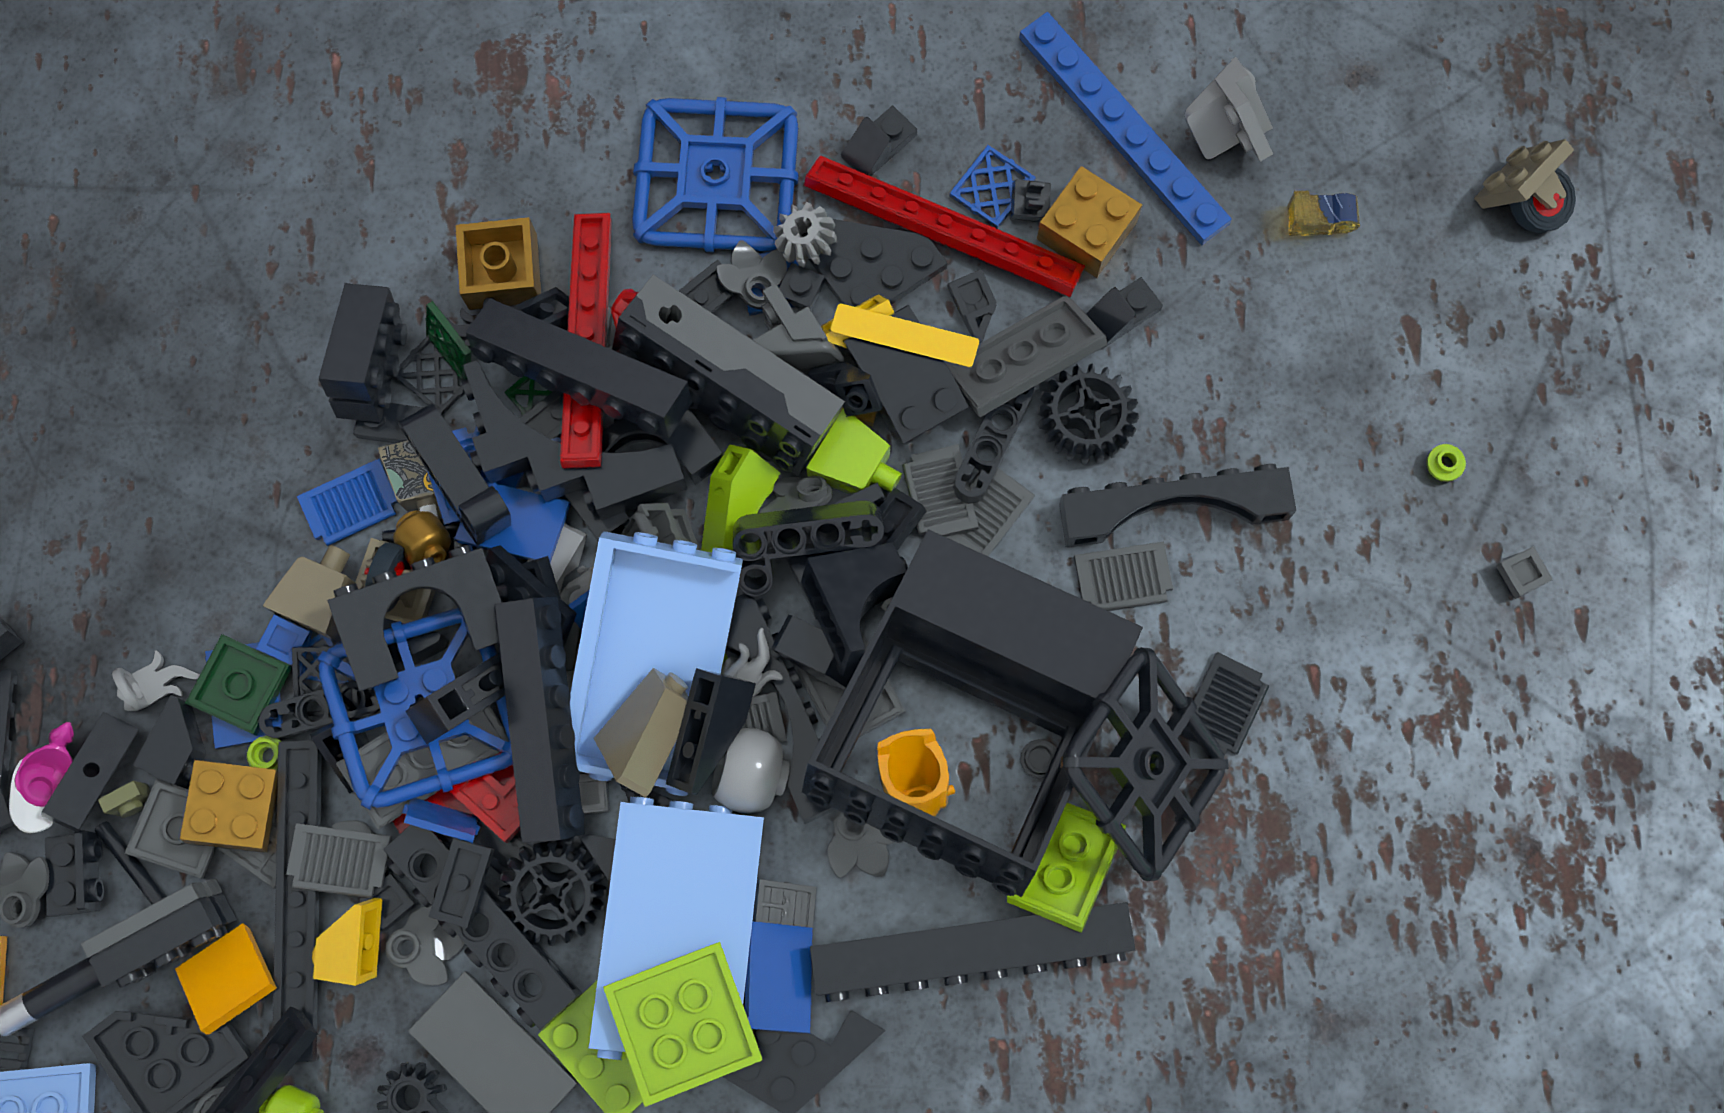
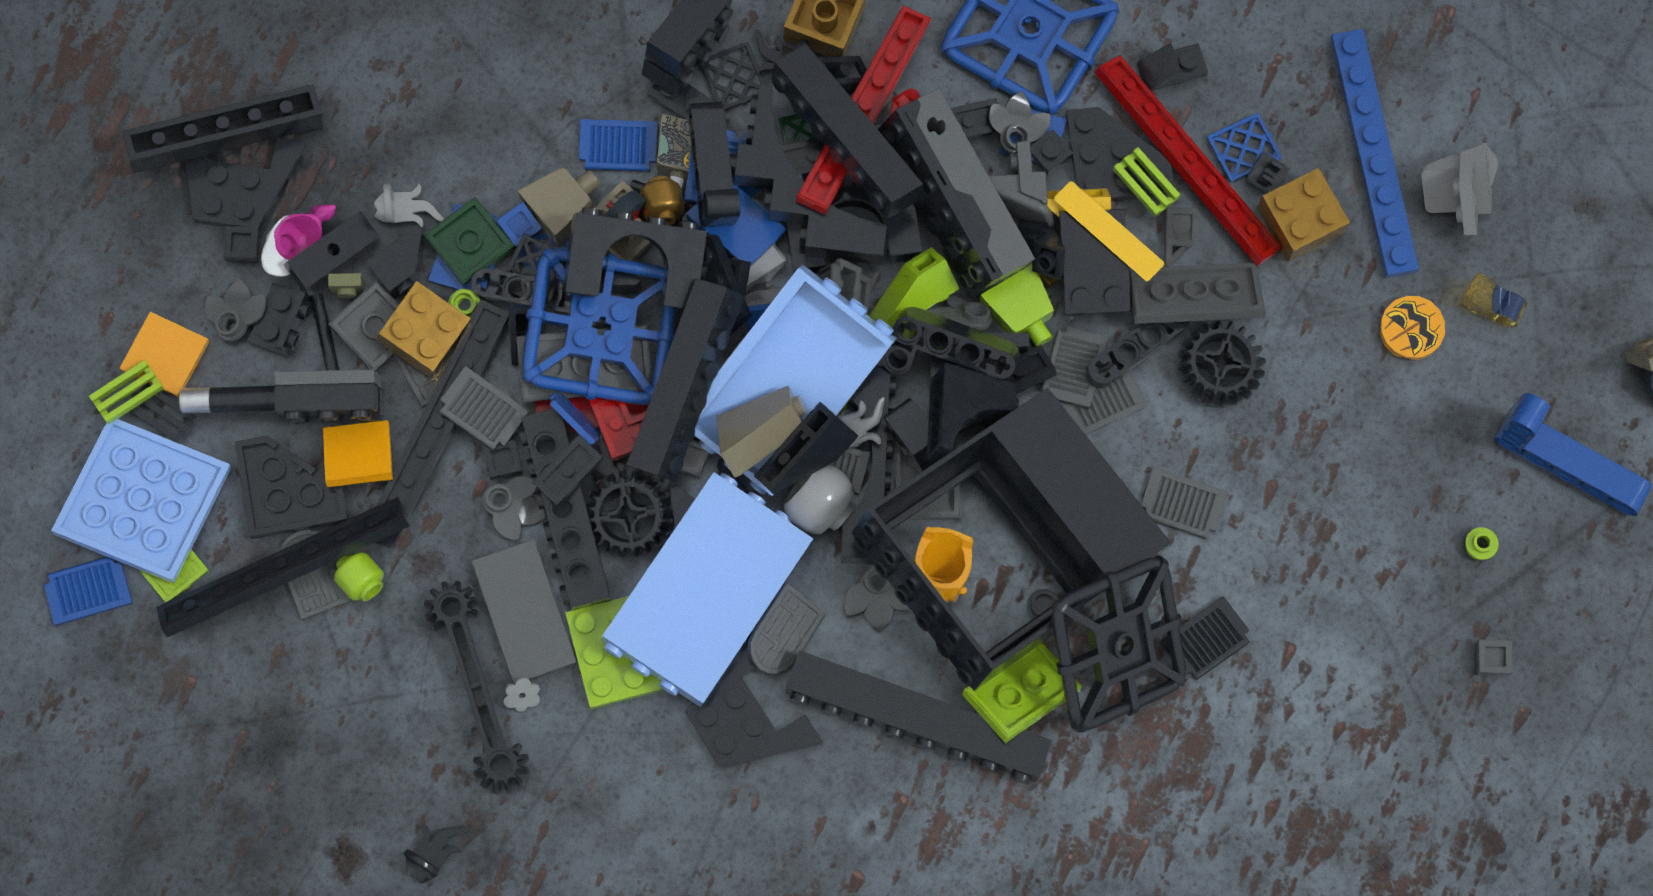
camera: 20 degrees right, 0 degrees up
yellow slope [312,898,382,986] -> none
black slope [406,652,505,744] -> none
dark green window [425,301,472,380] -> none
lime plate [603,942,763,1107] -> none
blue piece [745,921,813,1034] -> none
light grey gear [773,201,837,268] -> none
black arch [1059,464,1297,547] -> none
black slope [1086,277,1163,349] -> none
none -> lime tile [1113,147,1180,217]
none -> light orange tile [1380,296,1445,360]
none -> blue beam [1494,393,1652,516]

